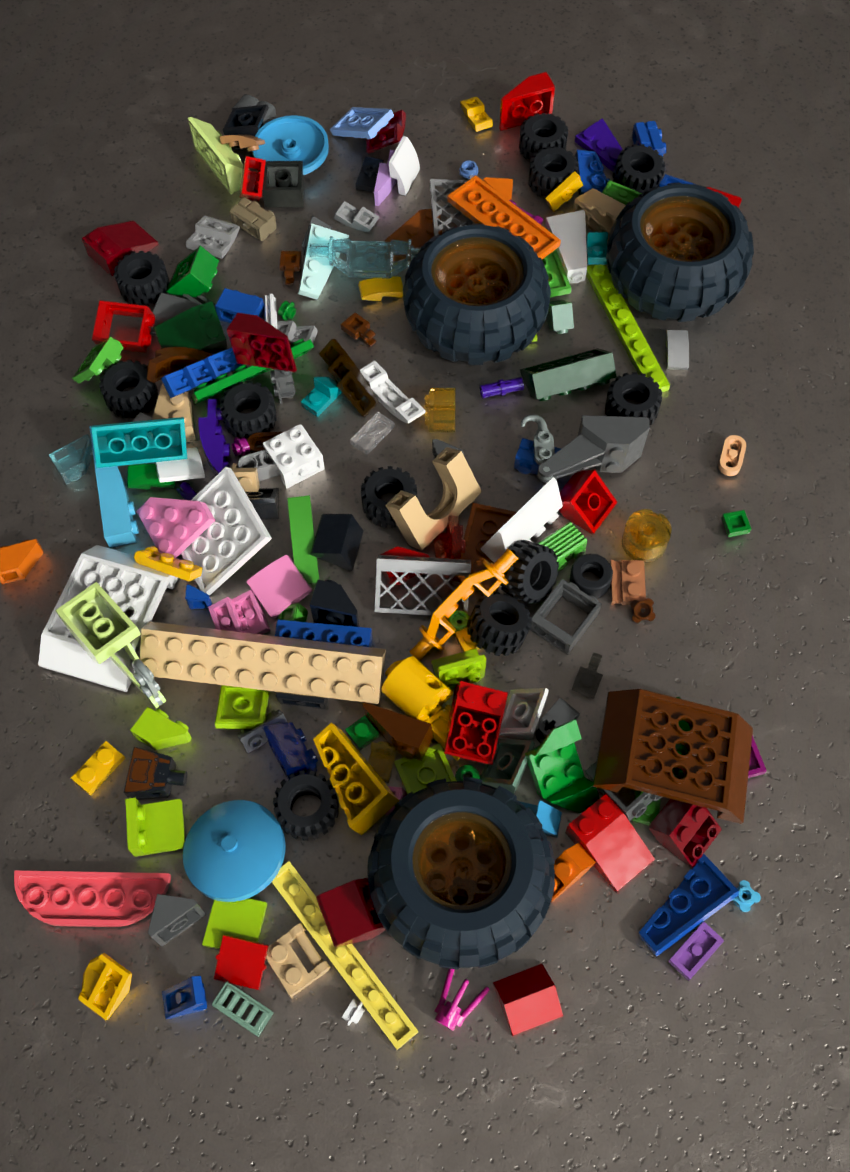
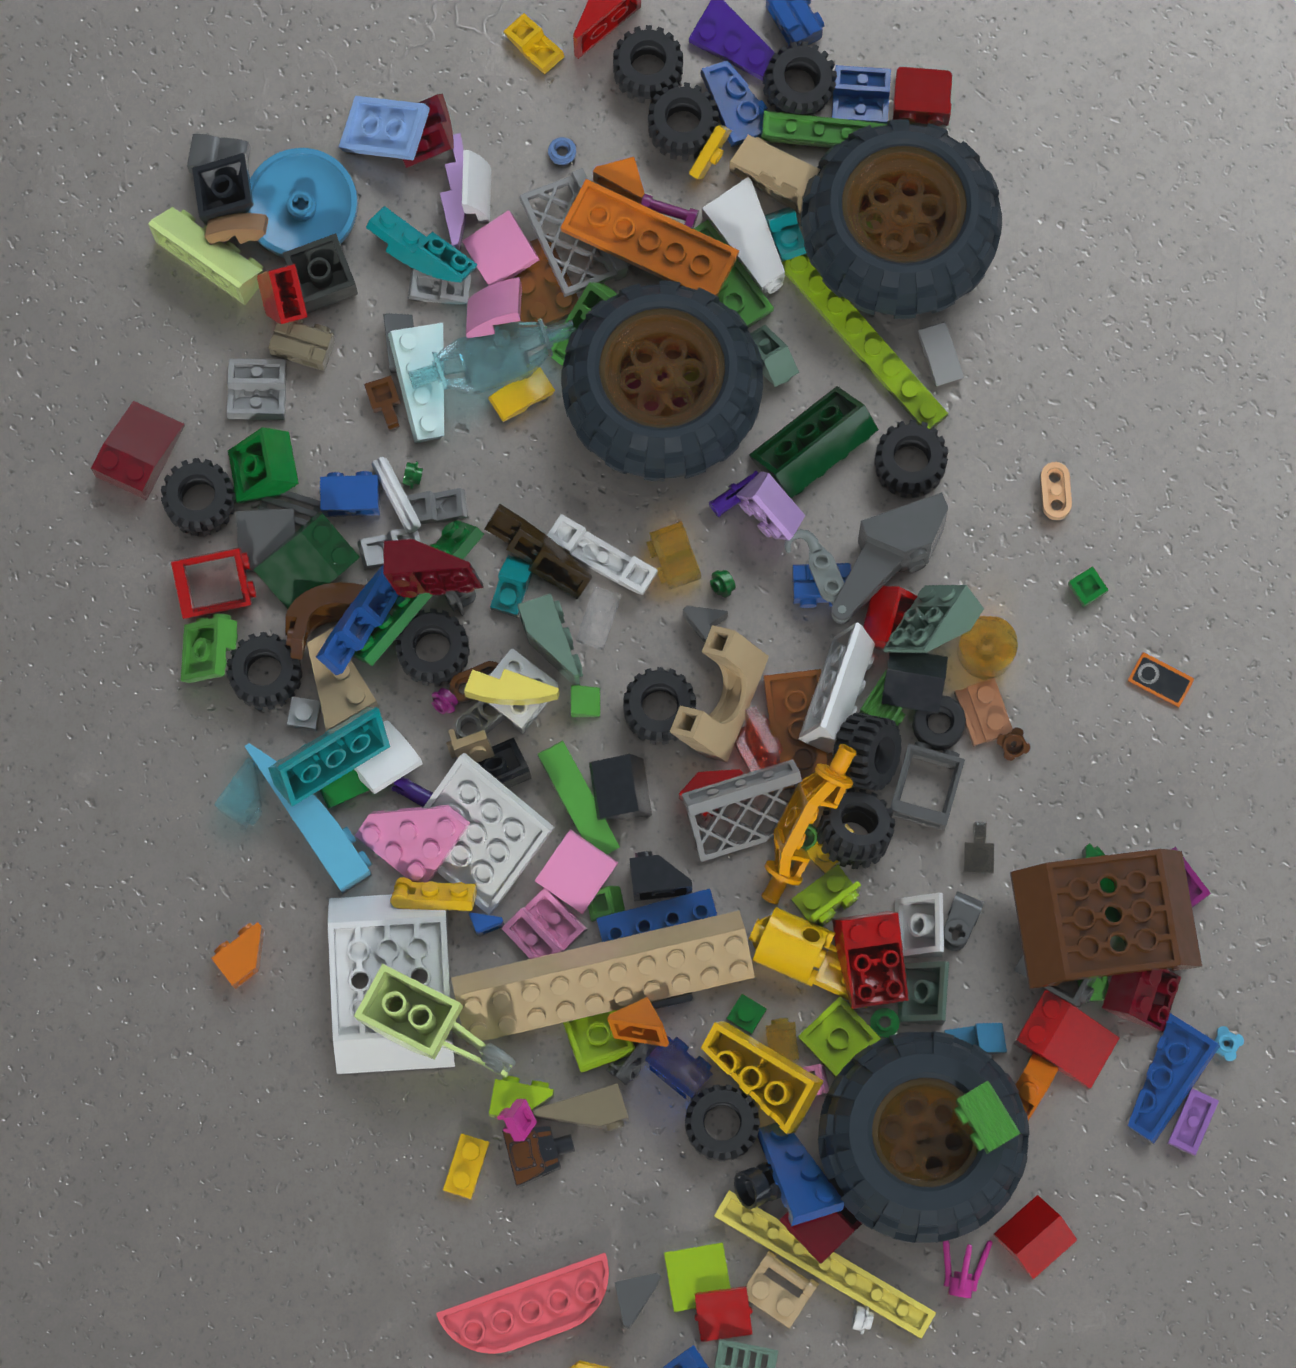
camera: 20 degrees left, 15 degrees up
lime bracket [125,797,185,857] -> none
dark azure dish [183,800,286,902] -> none
dark purple slope [198,399,231,476] -> none
reddish brown plate [341,312,376,347] -> none
black plate [355,157,384,192] -> none
reddish brown slope [363,702,434,761] -> none
green piece [525,718,600,813] -> none
none -> teal slope [366,206,478,283]
none -> bright pink slope [462,210,540,286]
none -> light yellow slope [464,669,560,705]
none -> bright pink slope [466,277,522,338]
none -> dark pink tile [497,1099,537,1141]
none -> sand green slope [518,593,583,686]
none -> dark tan slope [533,1083,629,1131]
none -> bright green slope [571,685,600,717]
none -> orange slope [607,997,669,1047]
none -> green plate [710,570,736,598]
none -> black wheel [734,1162,782,1209]
none -> lavender slope [736,472,805,541]
none -> blue wing [758,1123,844,1226]
none -> black slope [881,652,948,714]
none -> sand green slope [883,585,984,653]
none -> bright green brick [954,1081,1020,1154]
none -> slope [1128,652,1194,708]

